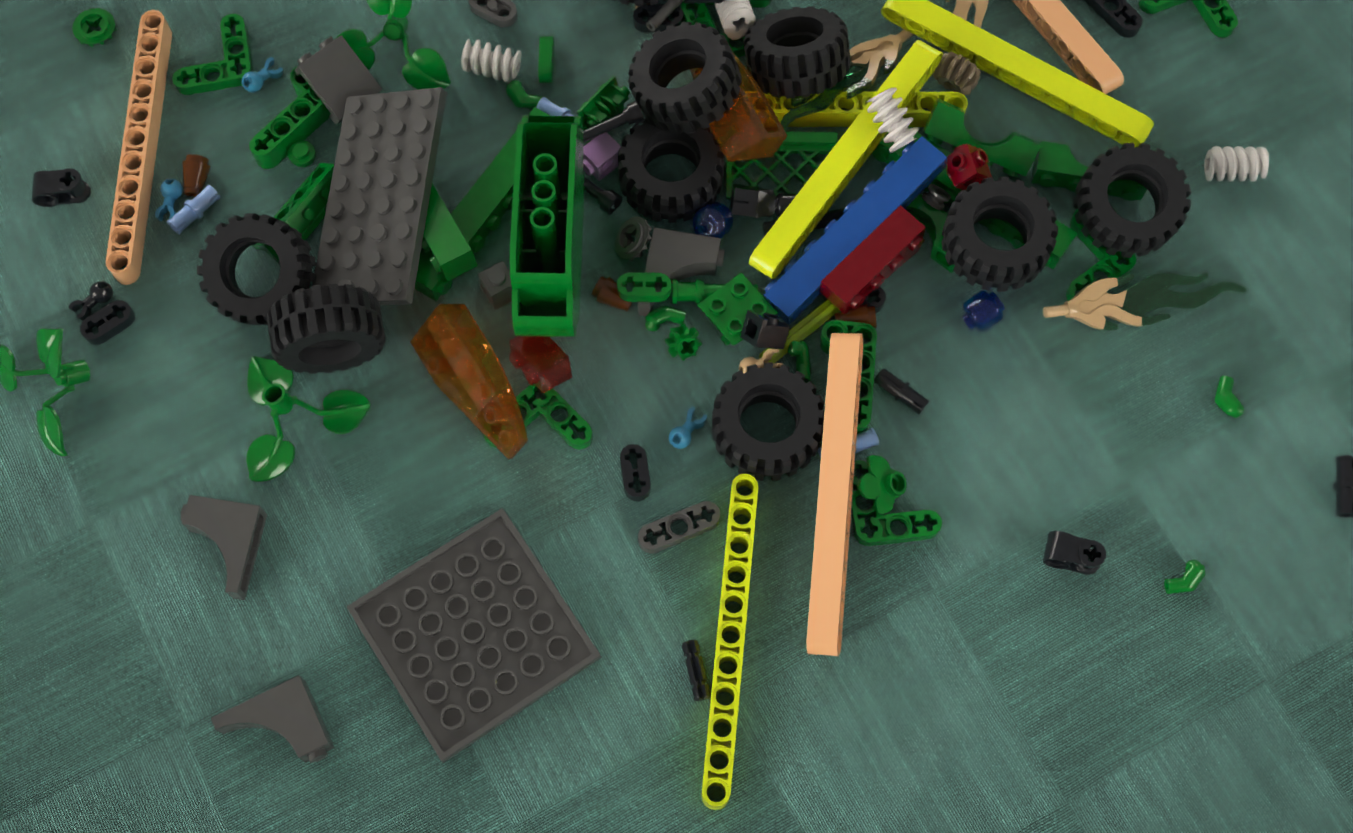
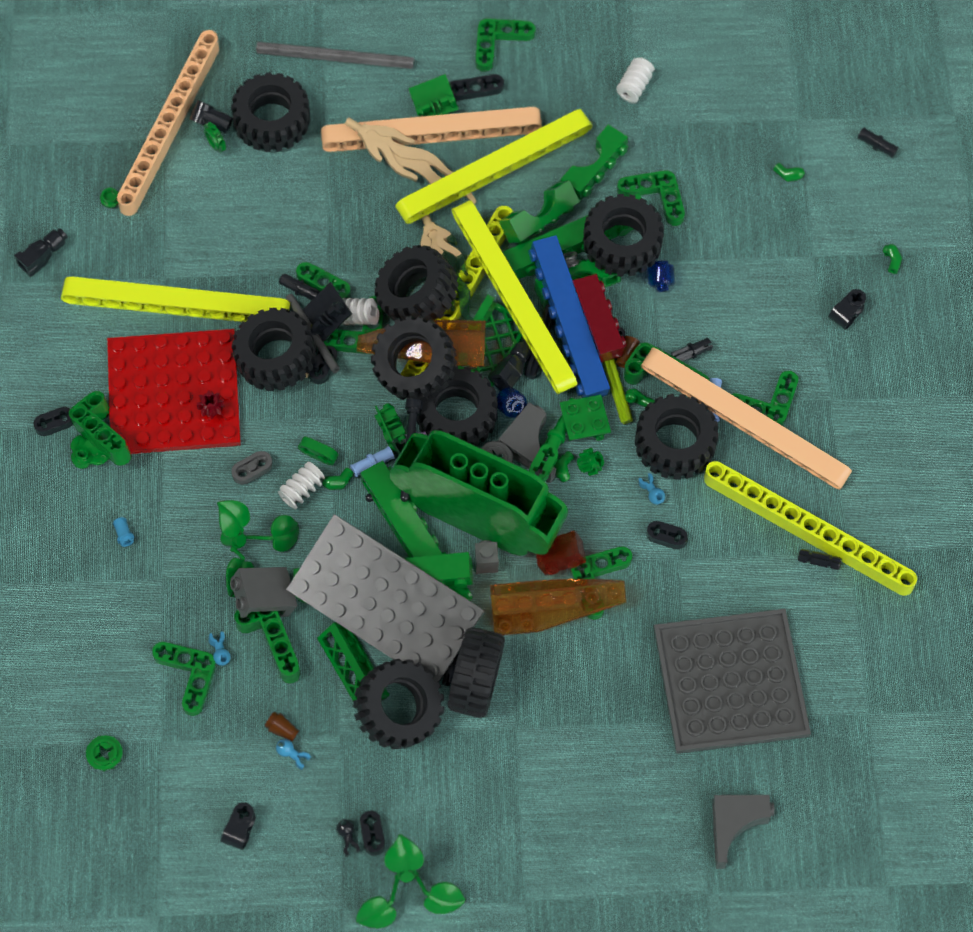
camera: 65 degrees left, 5 degrees down
light nougat beam [106,10,172,285] -> none
light blue pin [166,185,221,235] -> none
dark grey arch [180,495,267,600] -> none
green plant [246,356,371,482] -> none
green plate [287,140,316,167] -> none
dark grey beam [638,501,720,554] -> none
tan arm [738,349,783,374] -> none
black brick [740,310,790,349] -> none
green plate [858,455,907,514] -> none
white piece [865,87,919,153] -> none
dark tan gear [933,52,981,95] -> none
dark red brick [946,144,992,190] -> none
piece [1043,273,1247,331] -> none
black tyre [1073,143,1191,258] -> none

